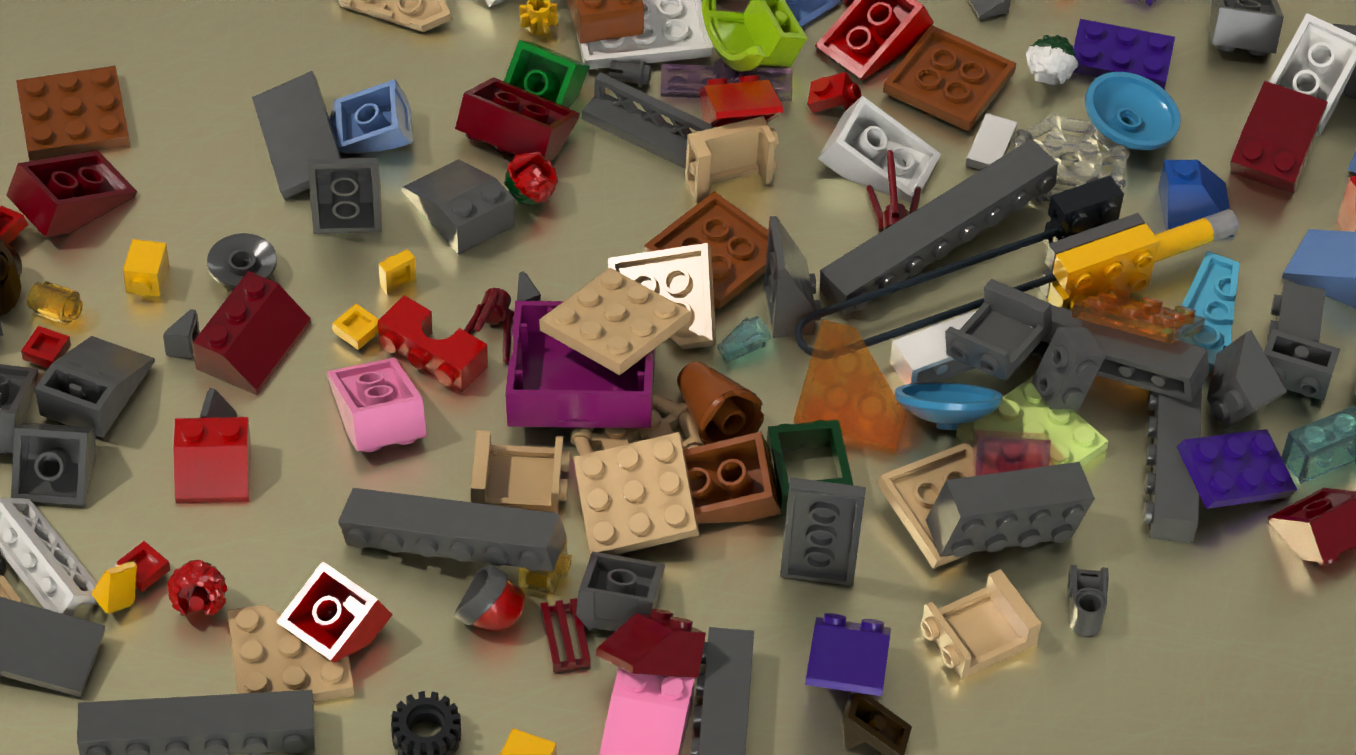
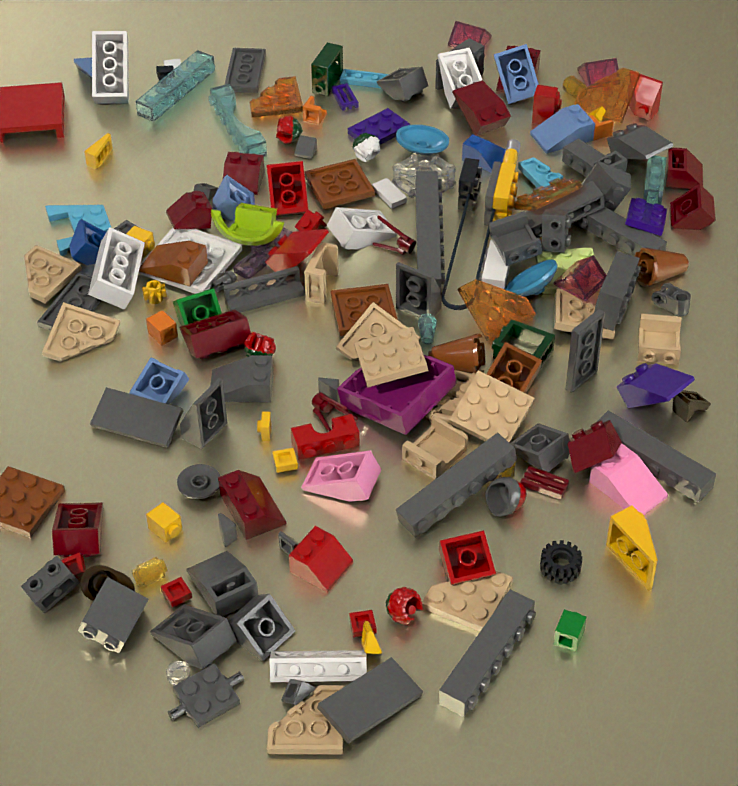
camera: 50 degrees left, 5 degrees down
none -> orange panel [146,311,178,346]
none -> dark orange cone [634,248,689,287]

